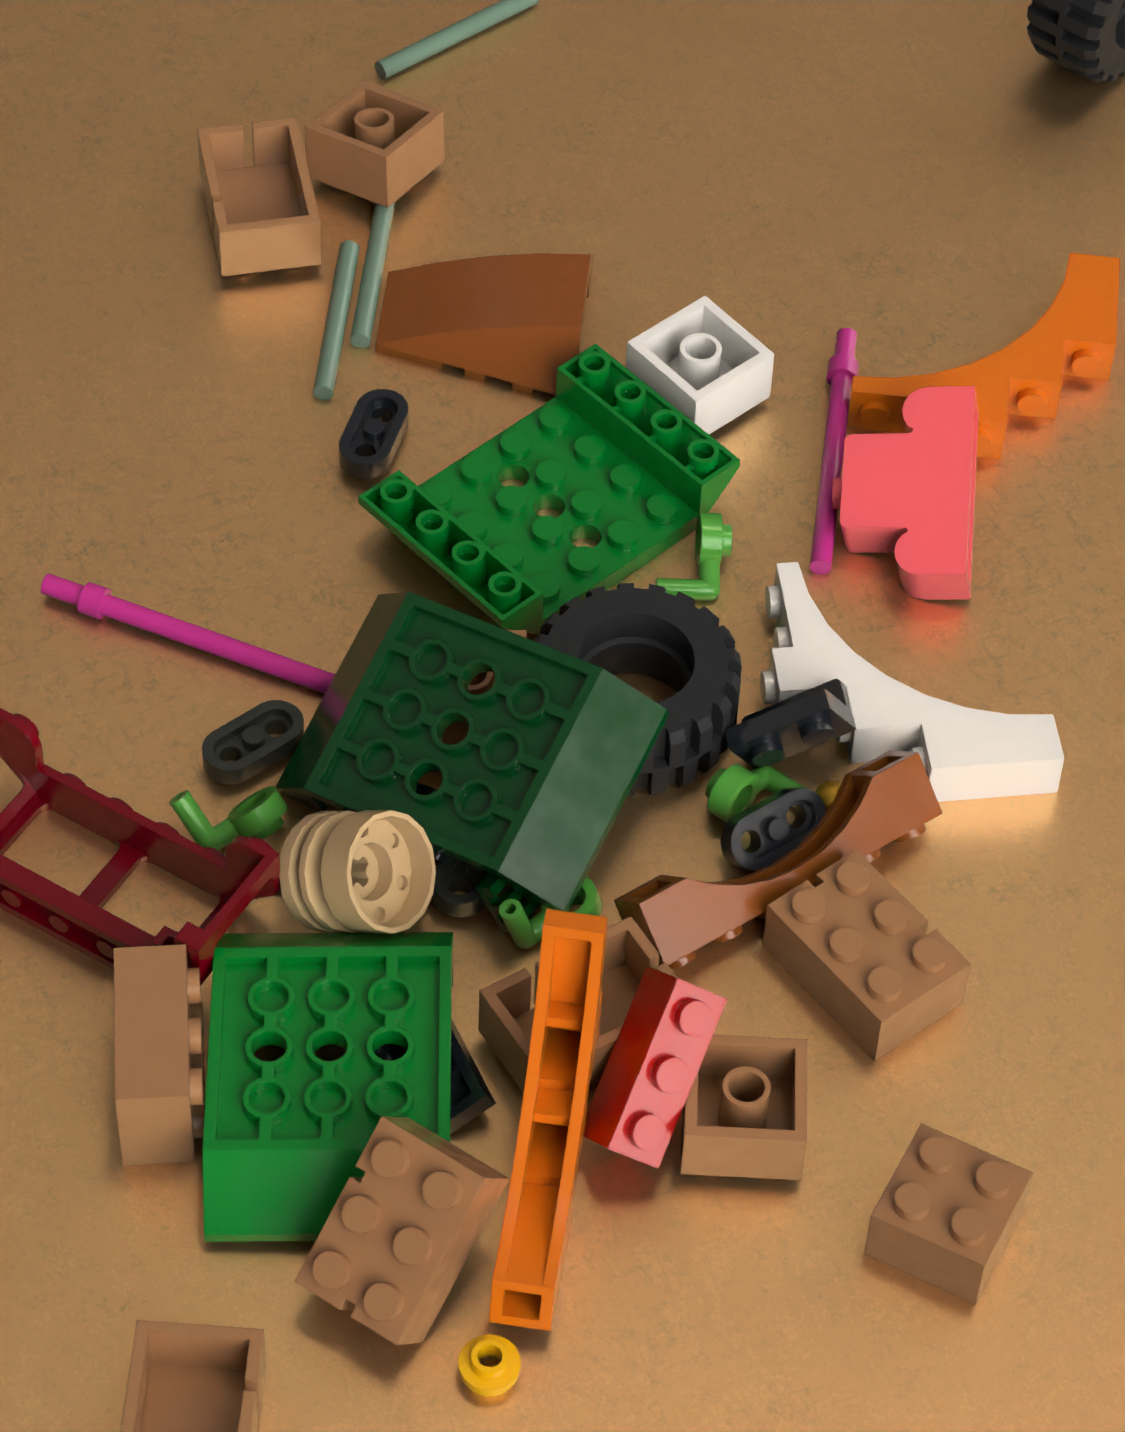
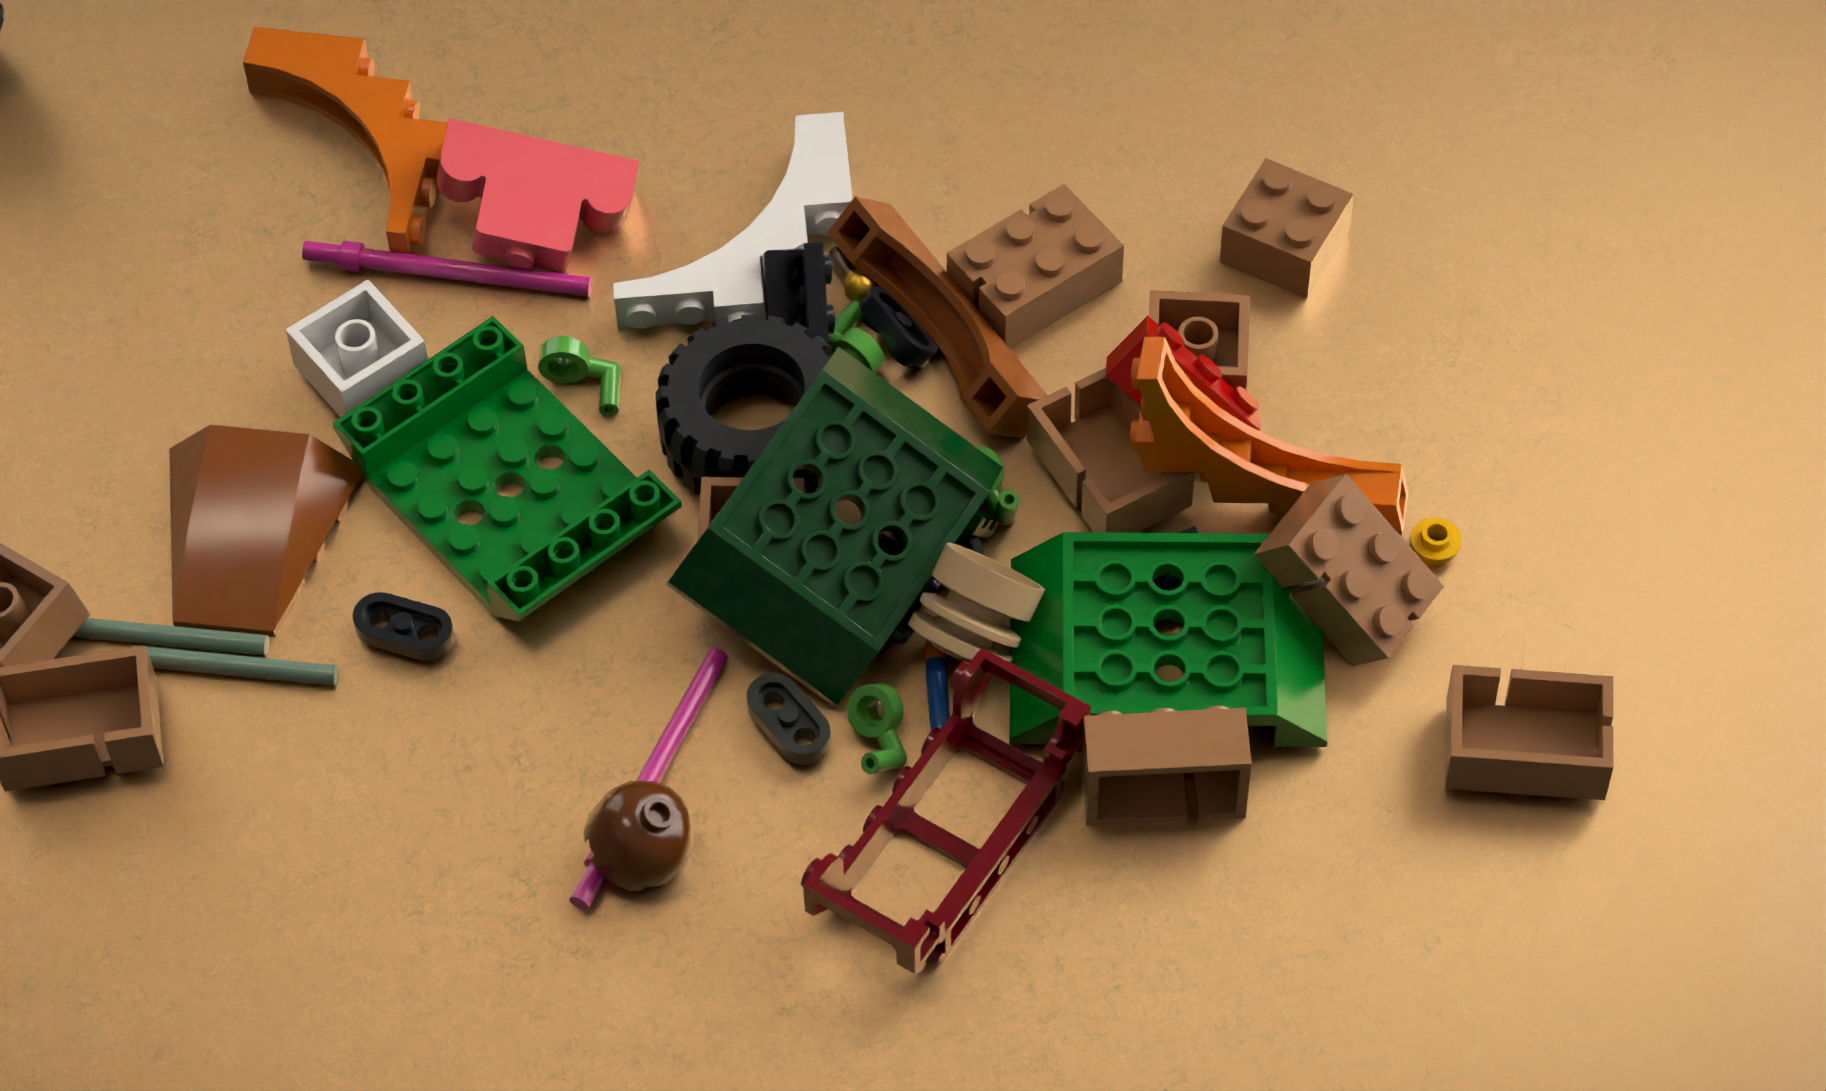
camera: 85 degrees left, 5 degrees up
none -> reddish brown cylinder [584,781,696,891]

